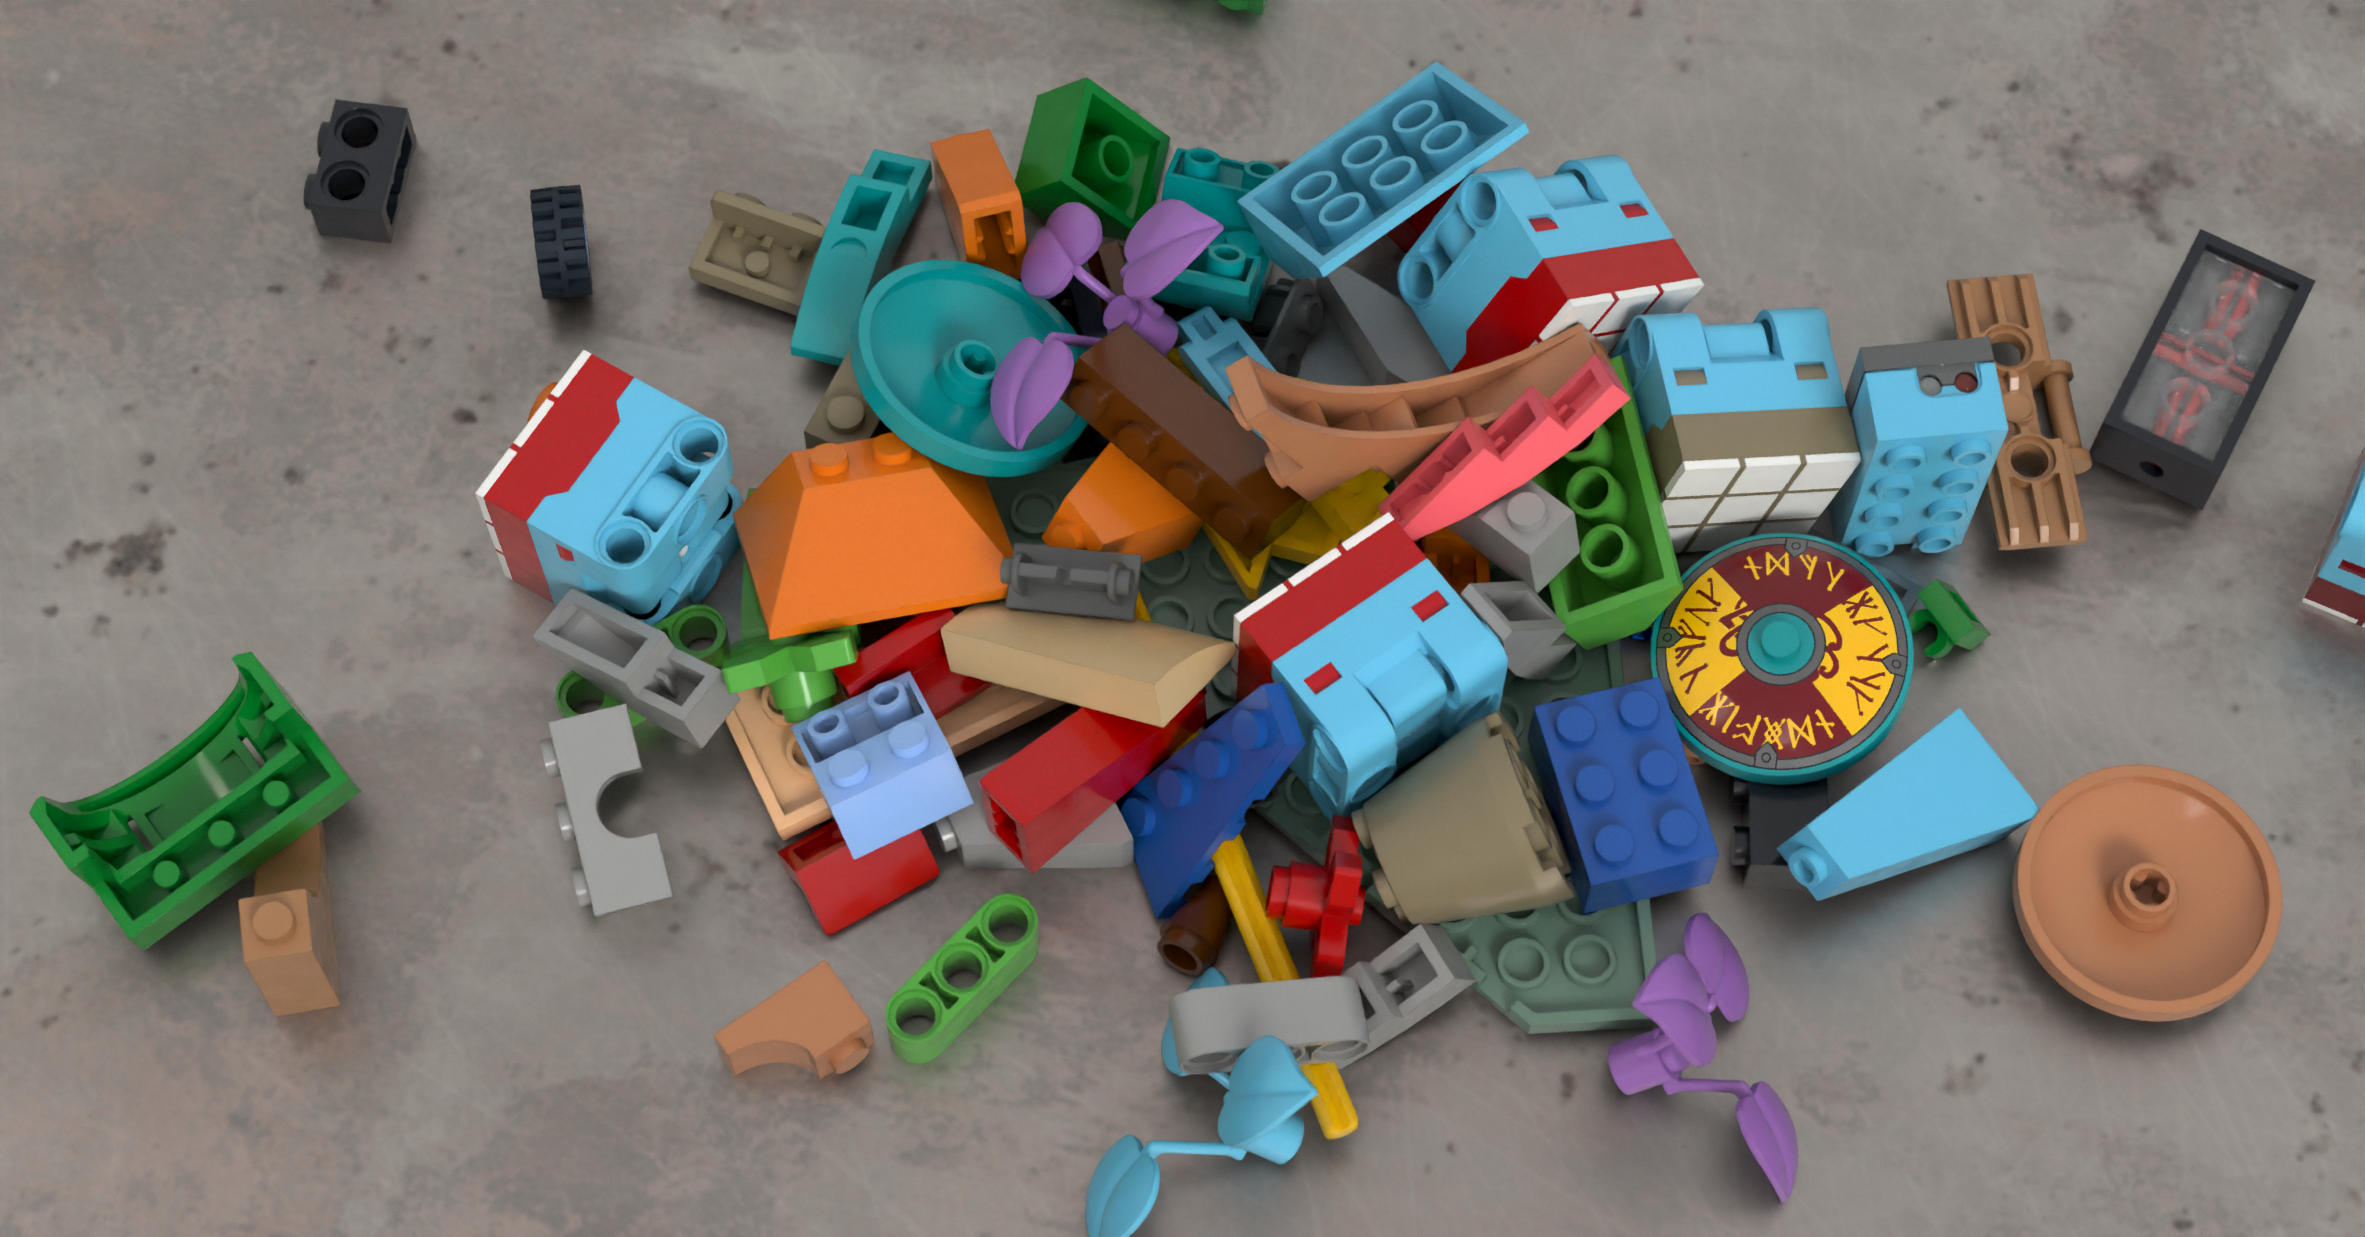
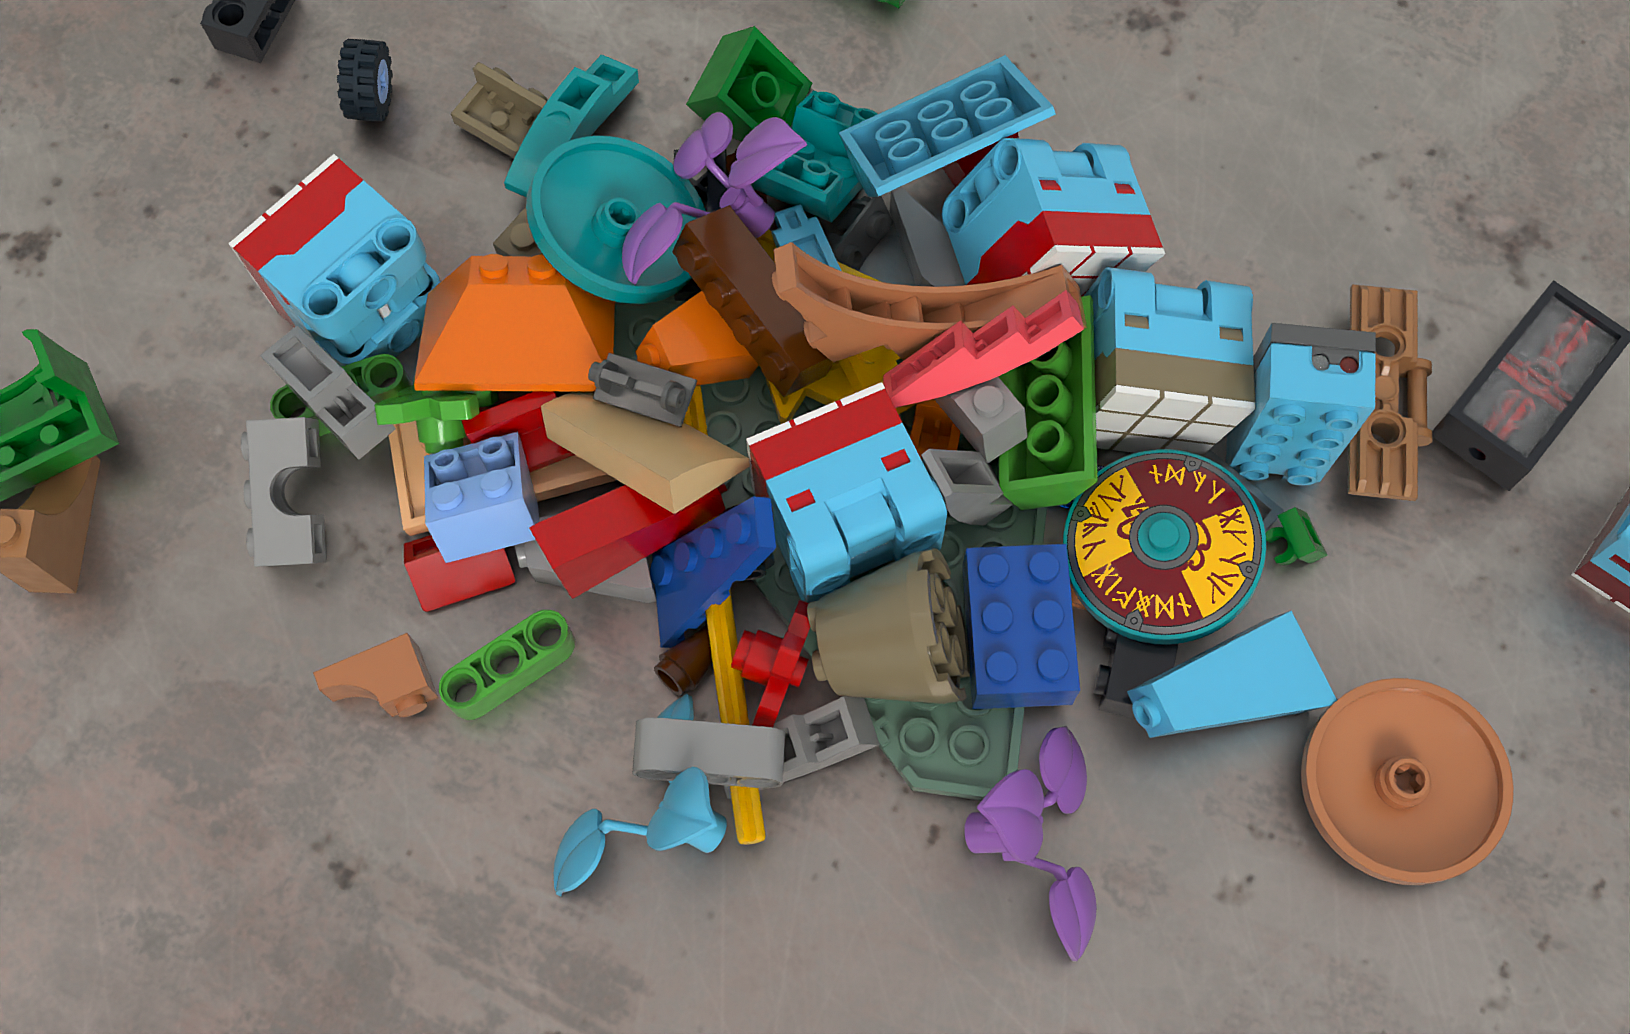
camera: 15 degrees right, 5 degrees up
orange slope [930,128,1027,280] -> none

